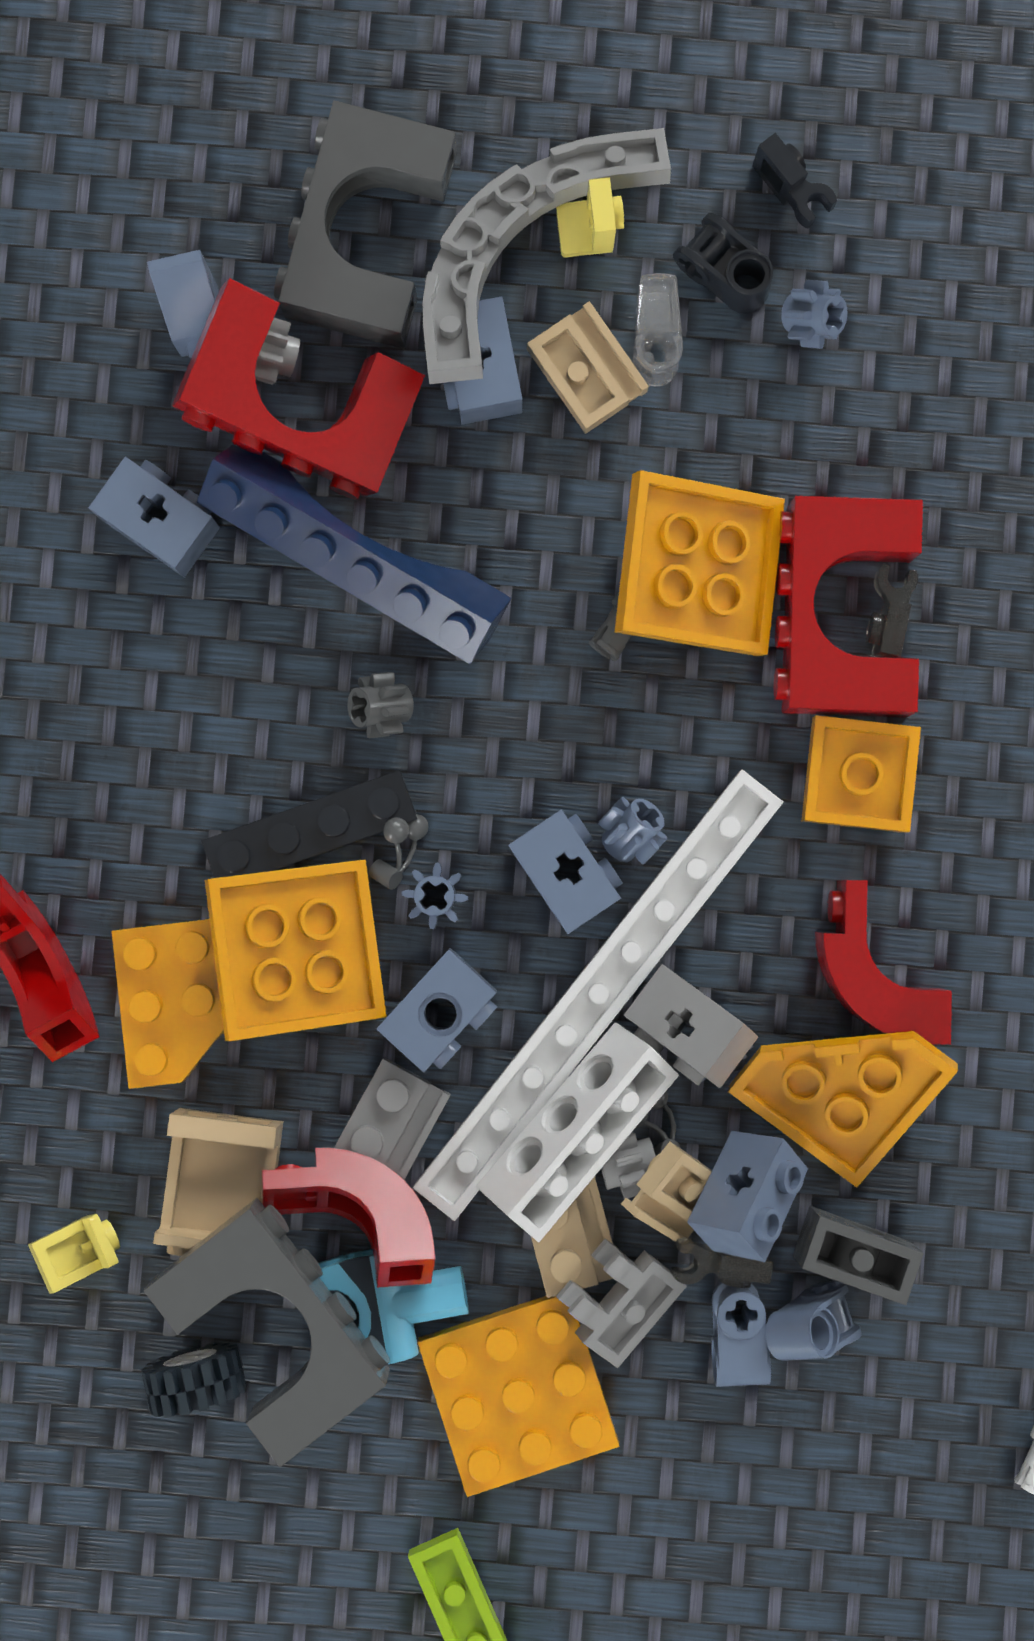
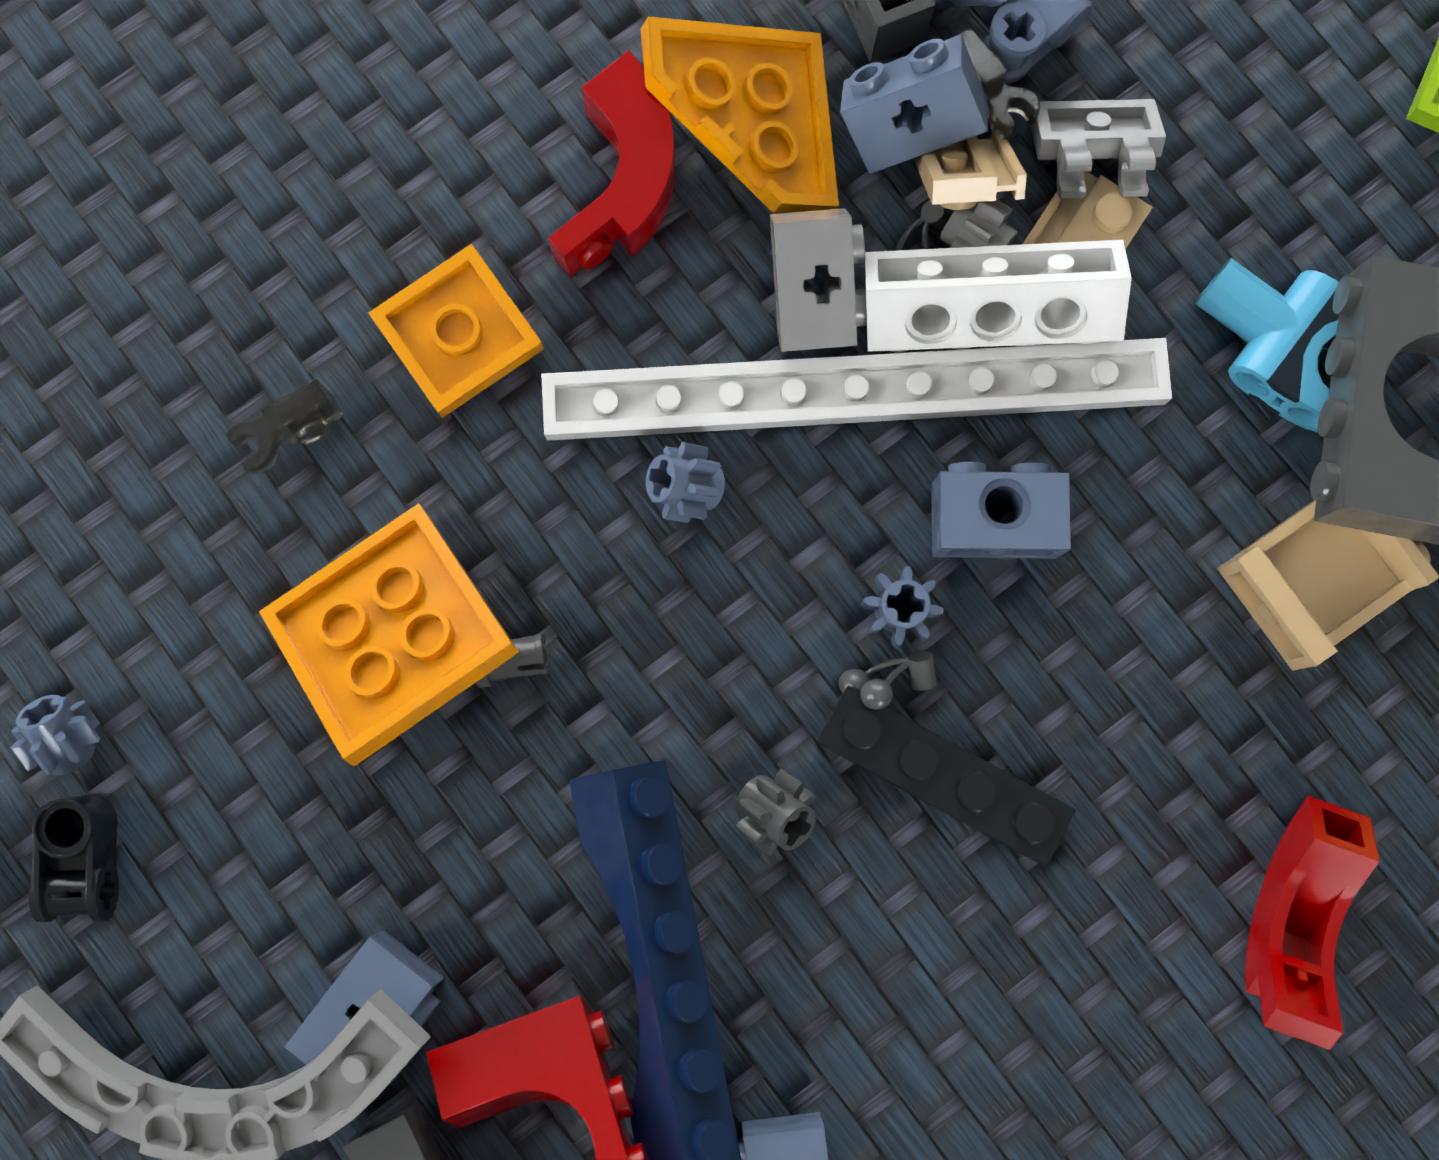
camera: 135 degrees left, 5 degrees down
light orange plate [111,919,224,1089] -> none
light orange plate [205,859,387,1041] -> none
arch [262,1148,435,1288] -> none
light grey plate [334,1057,451,1179] -> none
light orange plate [417,1295,620,1497] -> none
sand blue brick [508,809,623,934] -> none
tan plate [527,301,649,434] -> none
light yellow bracket [556,177,624,258] -> none
clear piece [633,273,683,387] -> none
red arch [774,496,923,717] -> none

